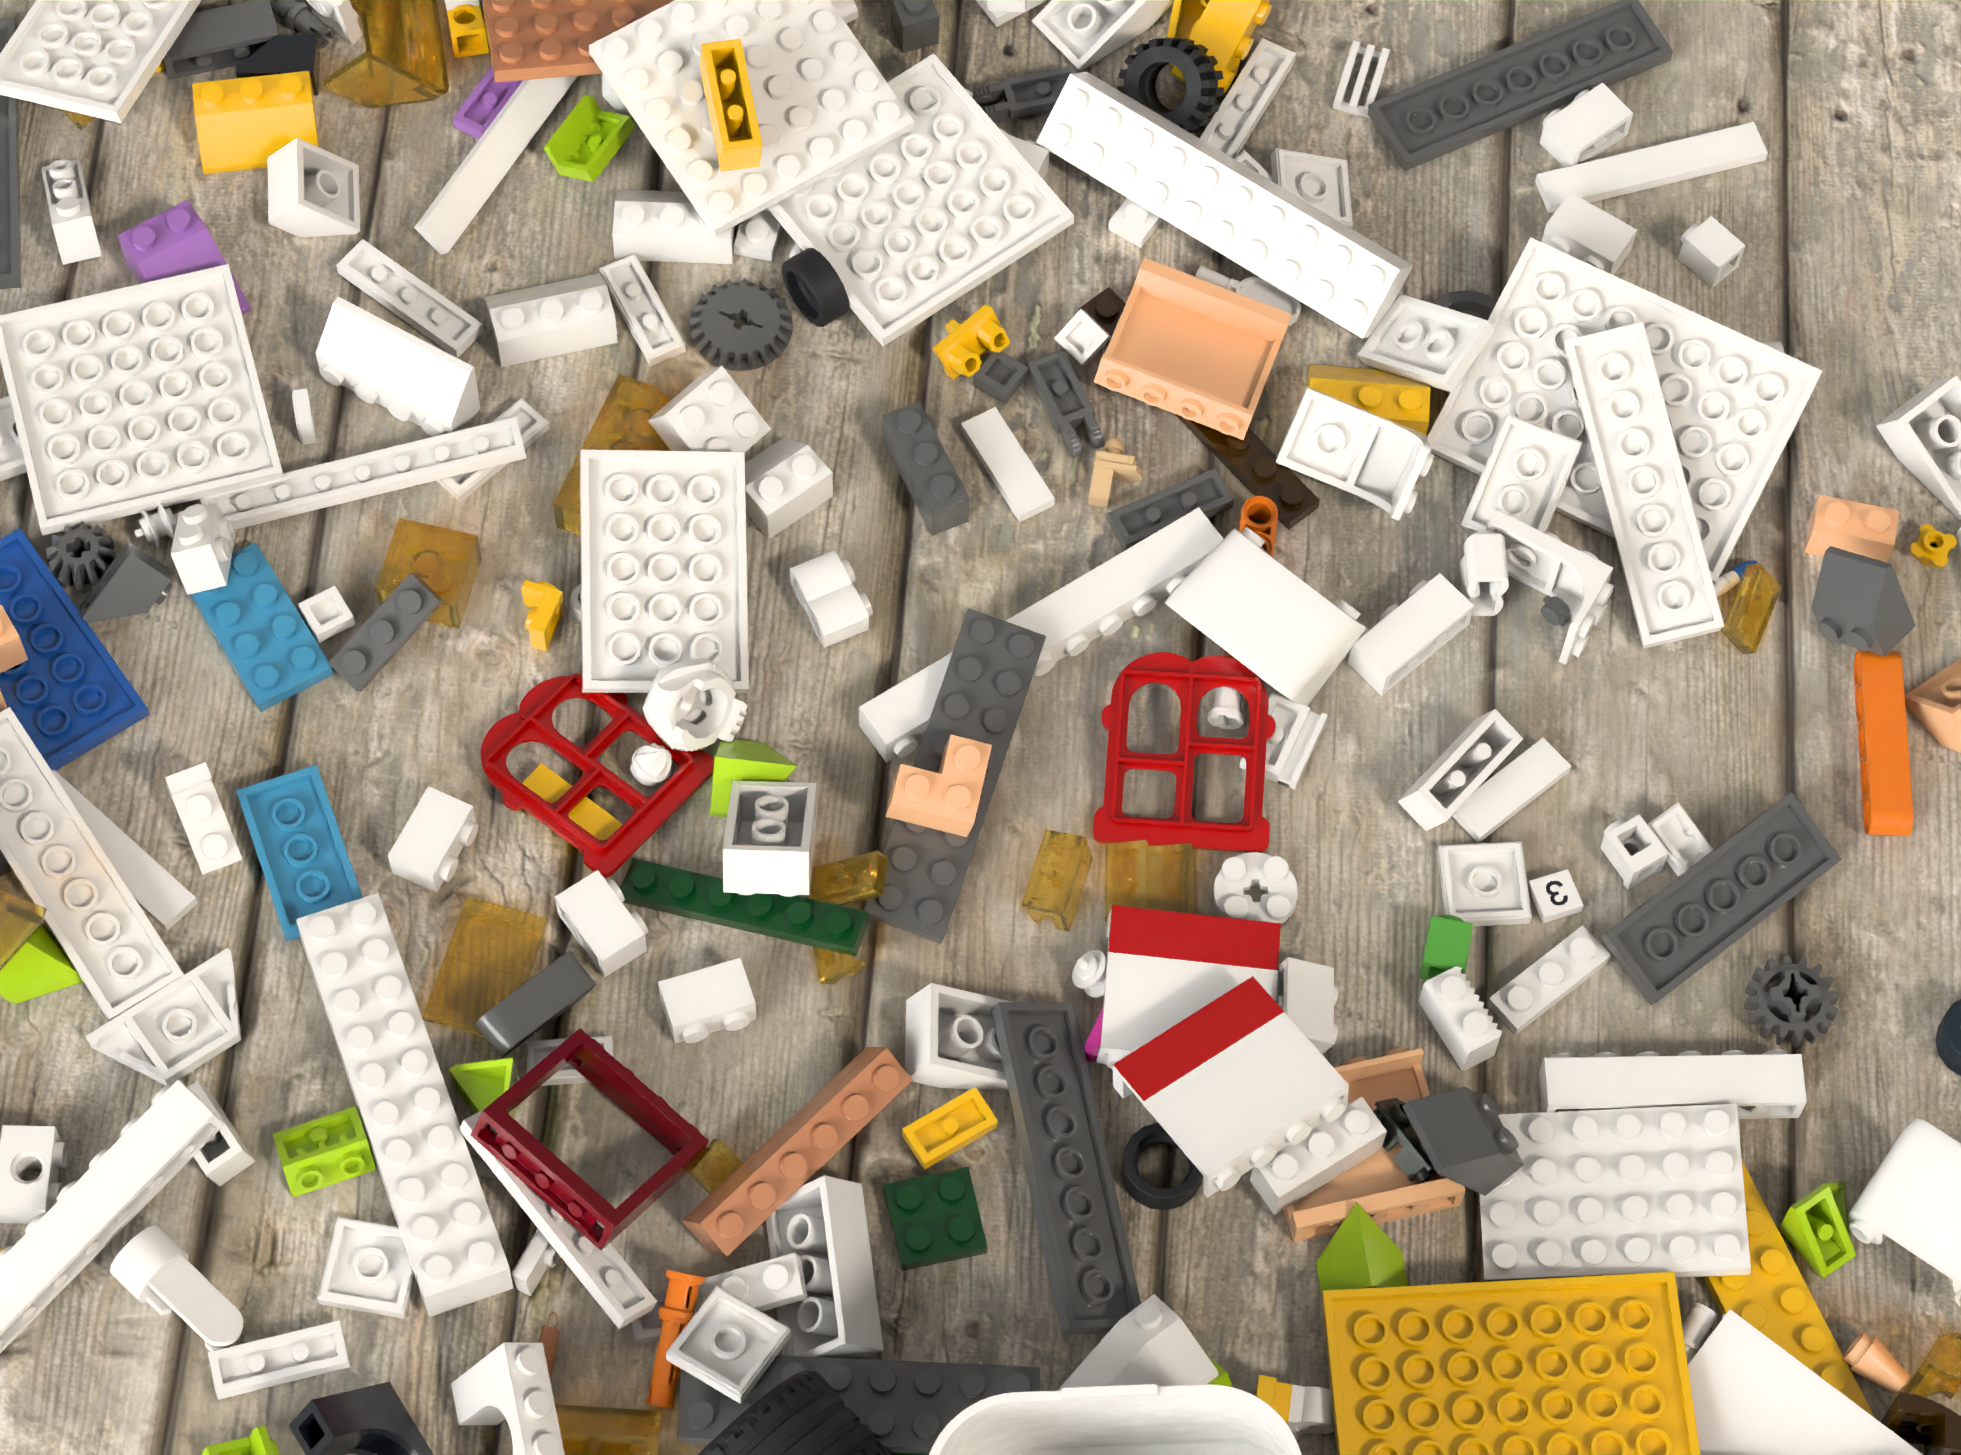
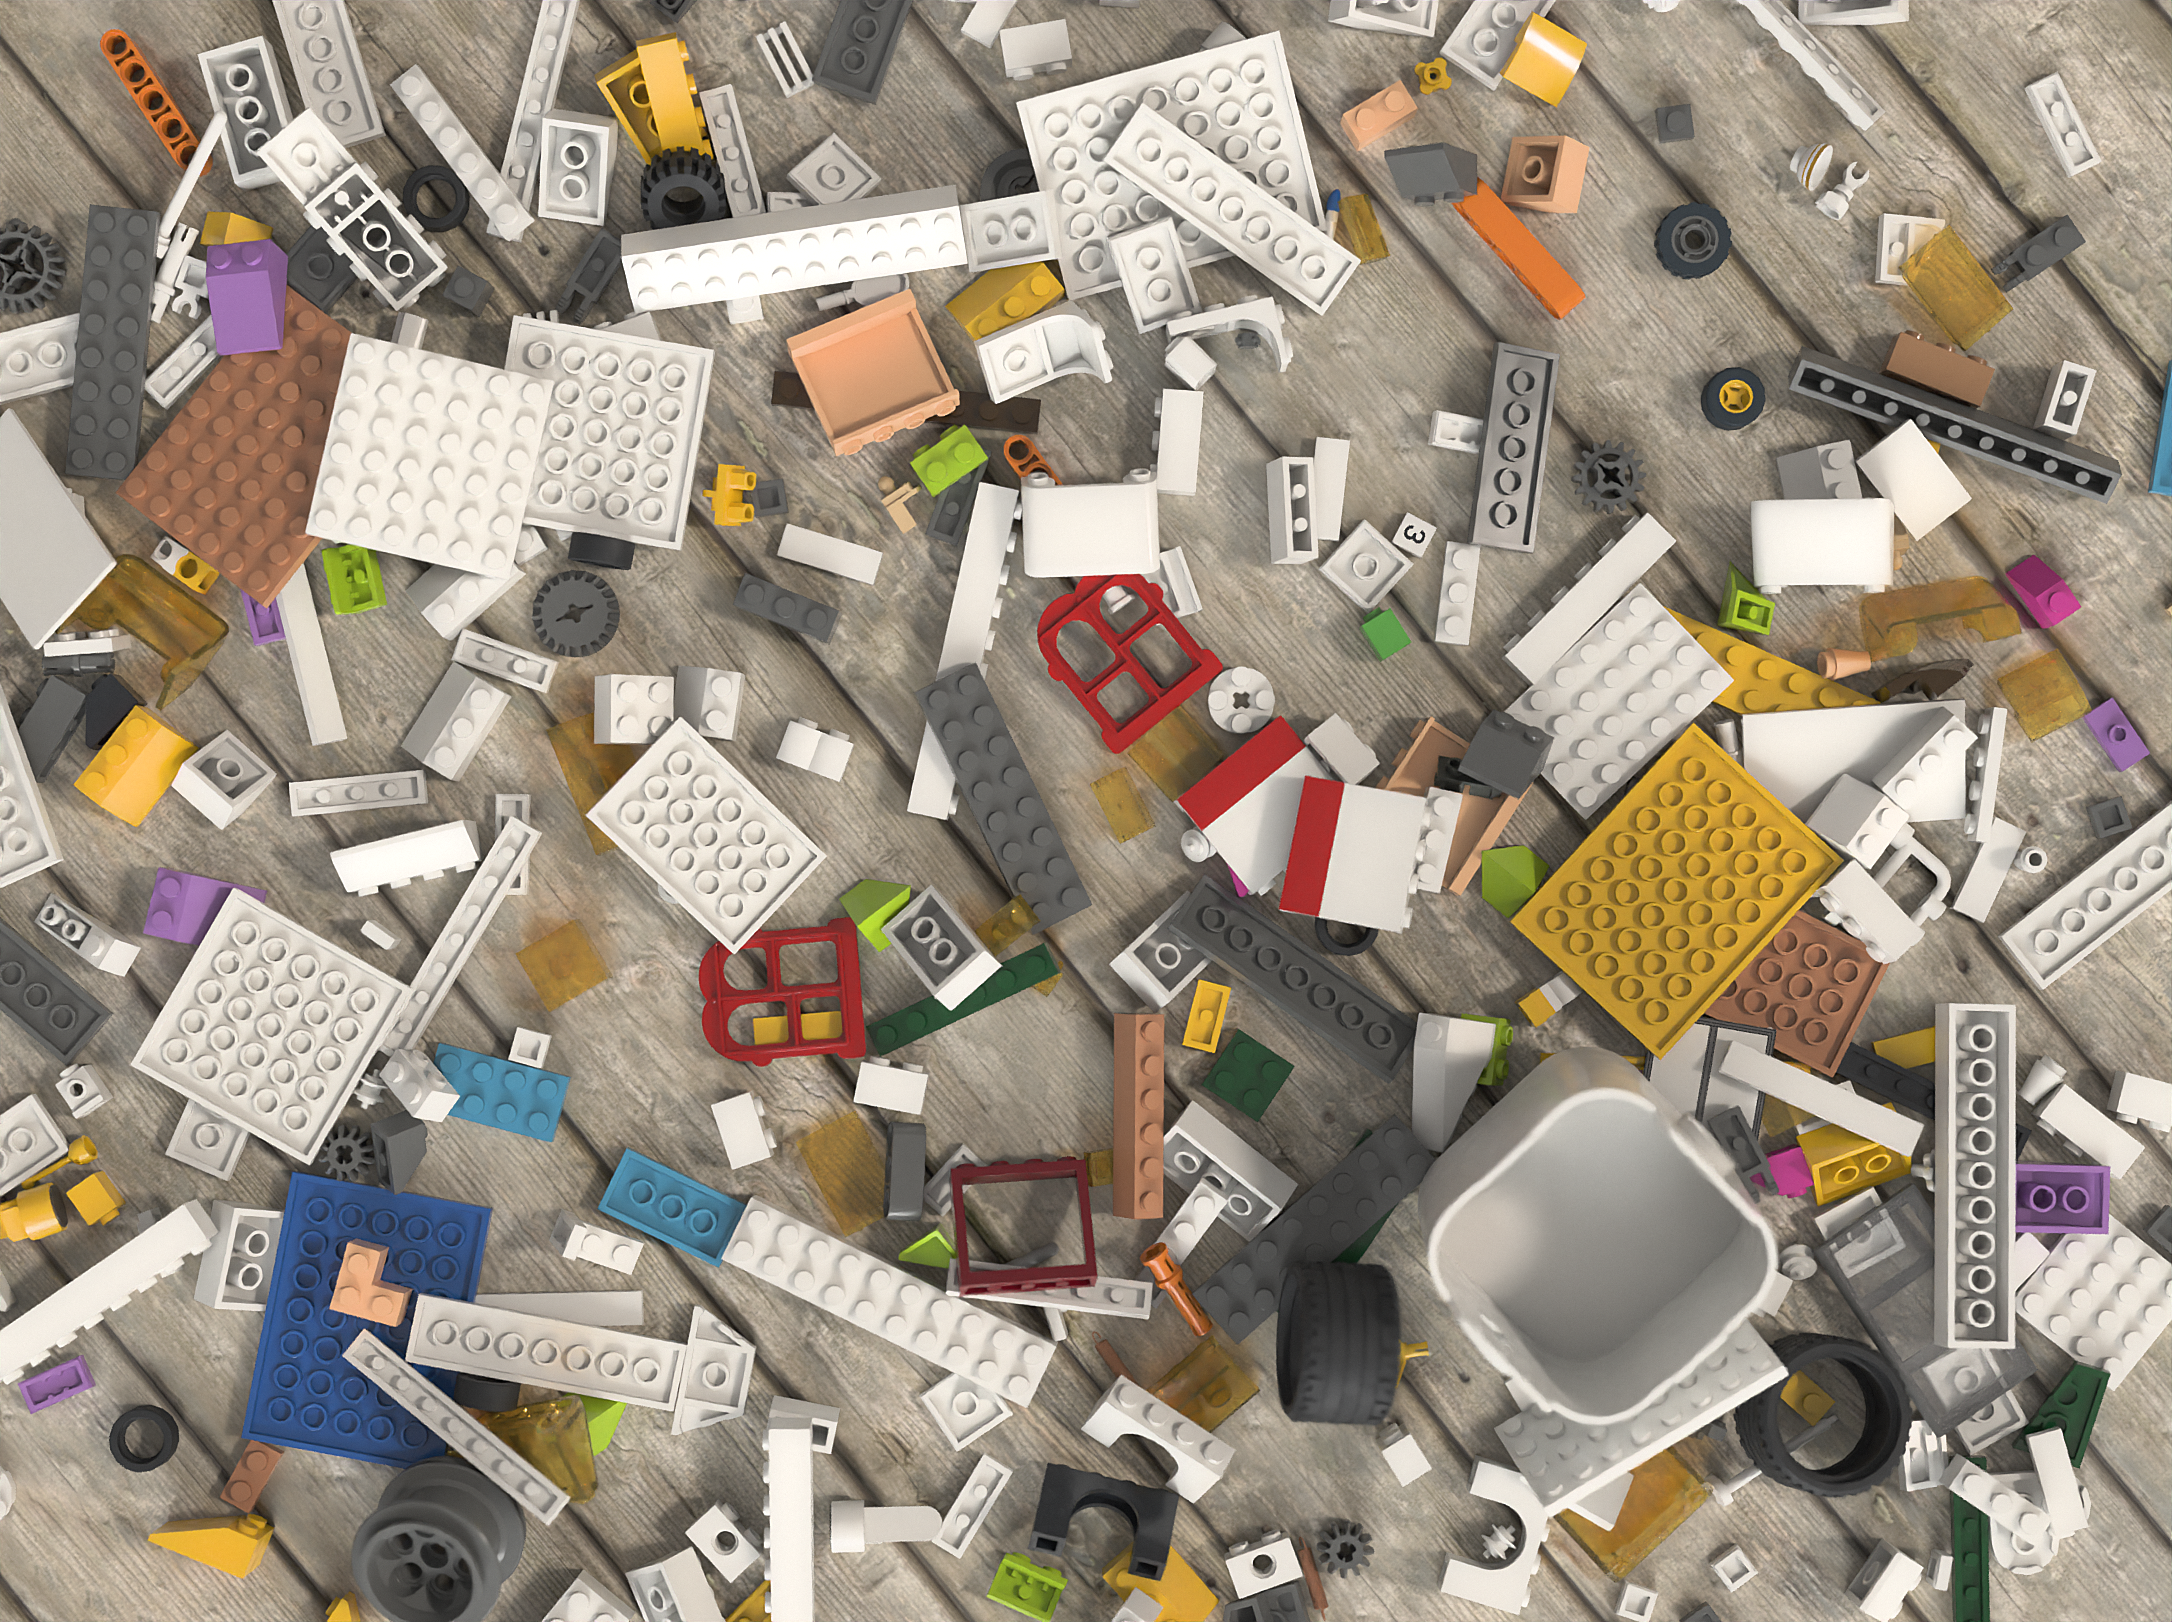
camera: 35 degrees left, 25 degrees up
lime bracket [272,1106,376,1197] -> none
dark grey plate [328,573,444,691] -> none
yellow bracket [521,580,565,652] -> none
white plate [630,743,672,786] -> none
white helmet [642,658,747,752] -> none
white brick [658,958,757,1043] -> none
white tile [666,1286,791,1404] -> none
yellow brick [699,39,762,172] -> none
light nougat brick [885,735,992,837] -> none
dark grey hinge [1026,350,1105,458] -> none
white plate [1054,309,1112,366] -> none
white brick [1418,966,1502,1071] -> none
white brick [1600,814,1668,890] -> none
none -> lime bracket [910,425,988,497]

